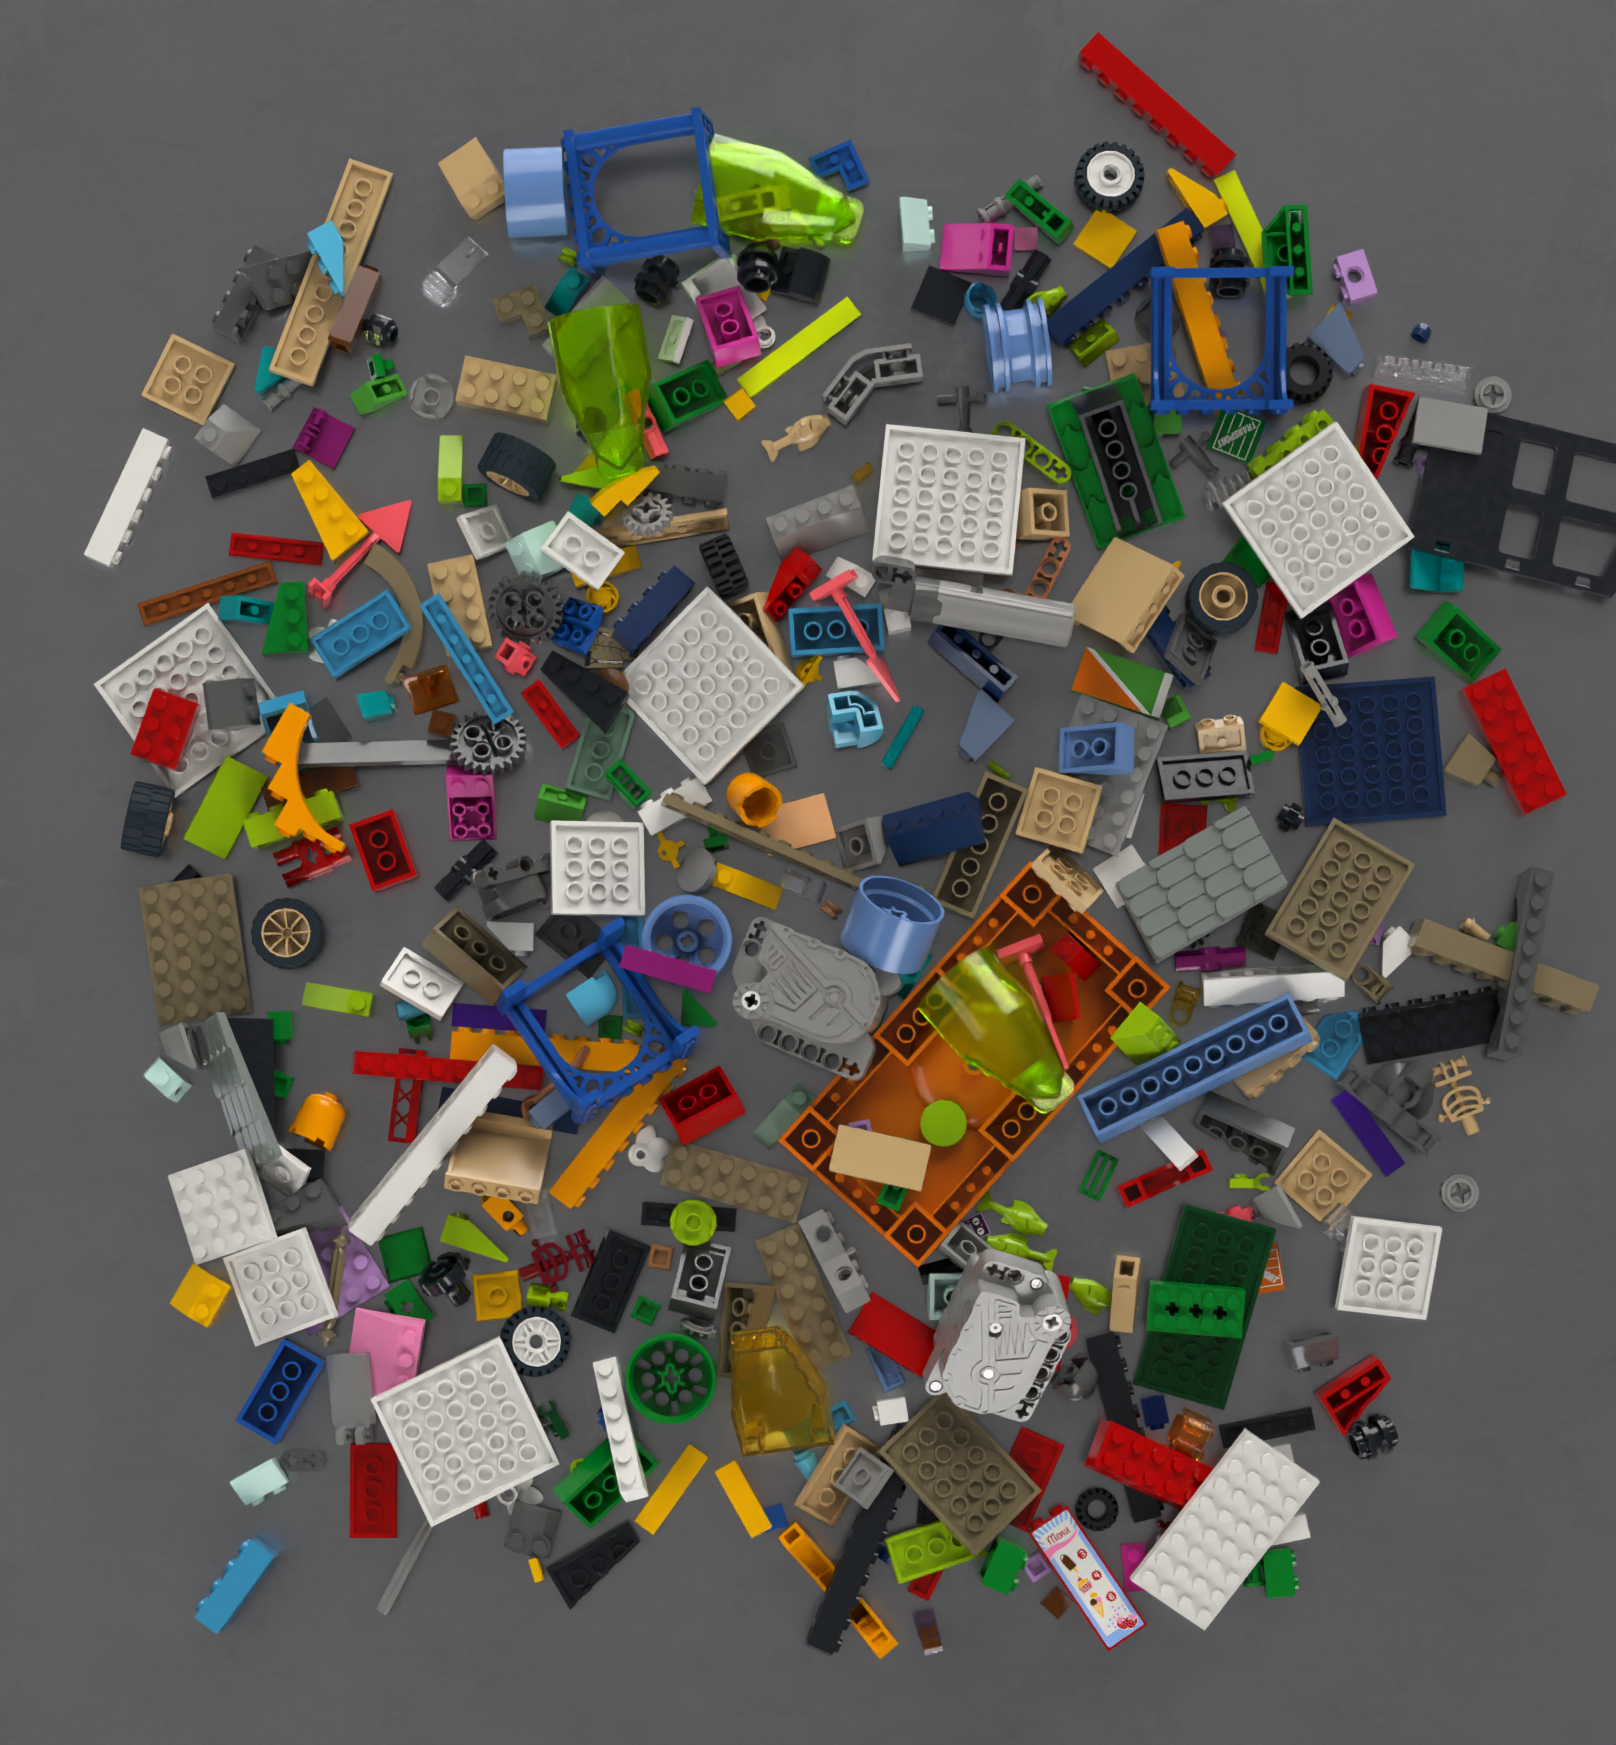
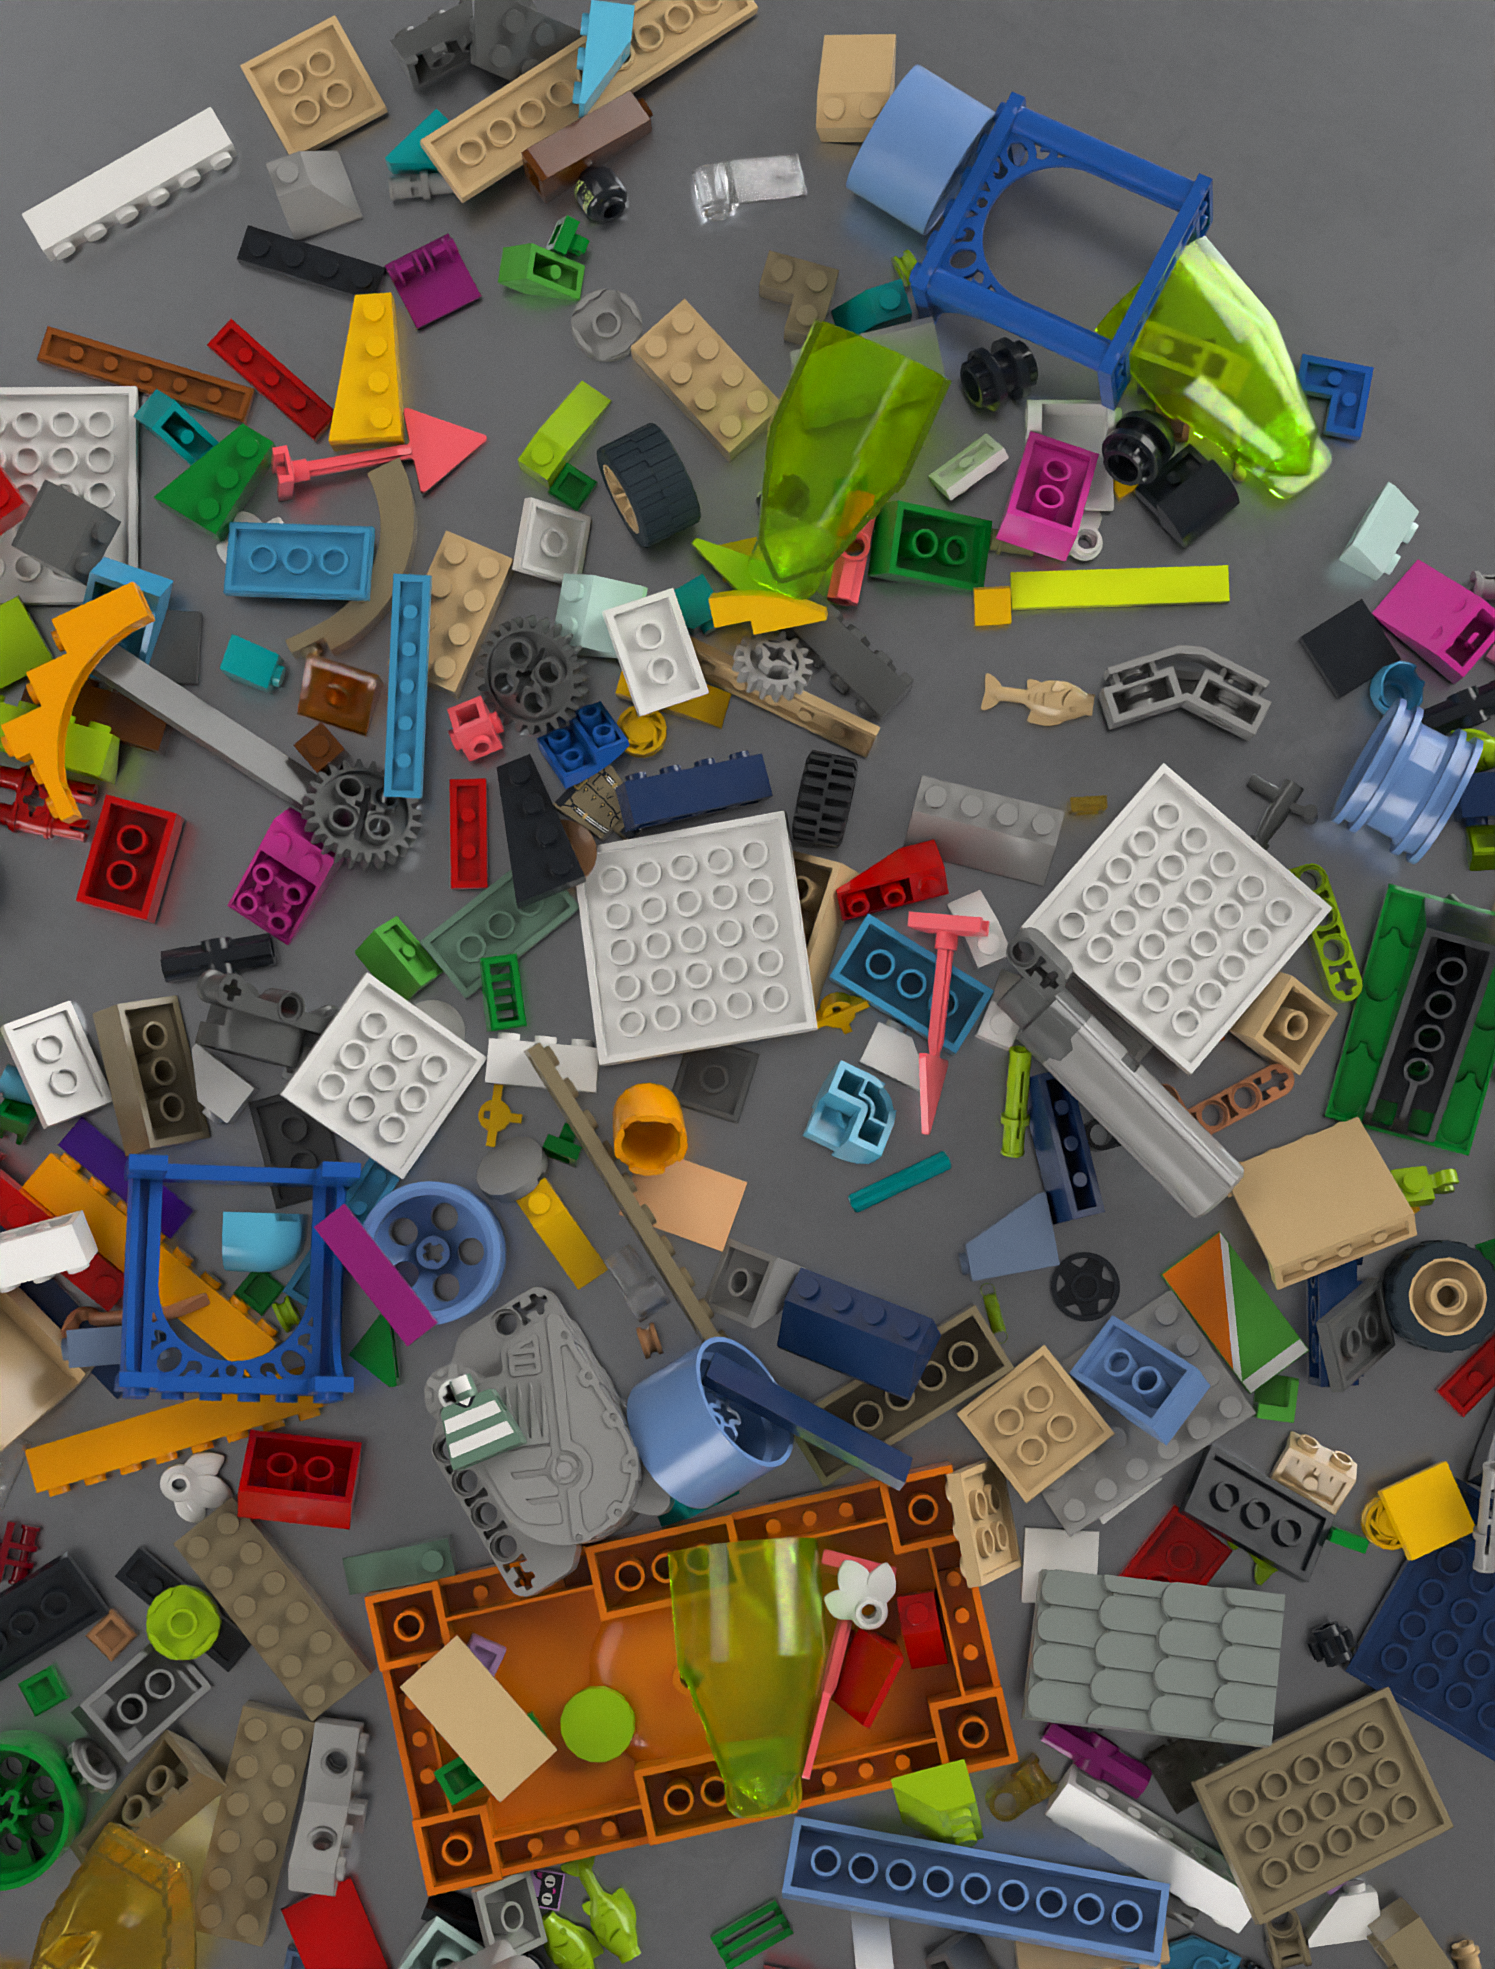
camera: 35 degrees right, 0 degrees up
none -> torso [441,1373,527,1471]
none -> dark blue tile [701,1352,913,1491]
none -> white plate [824,1560,896,1630]
none -> lime pin [1000,1045,1032,1158]
none -> black wheel [1050,1252,1120,1322]
none -> lime plate [1390,1166,1459,1207]

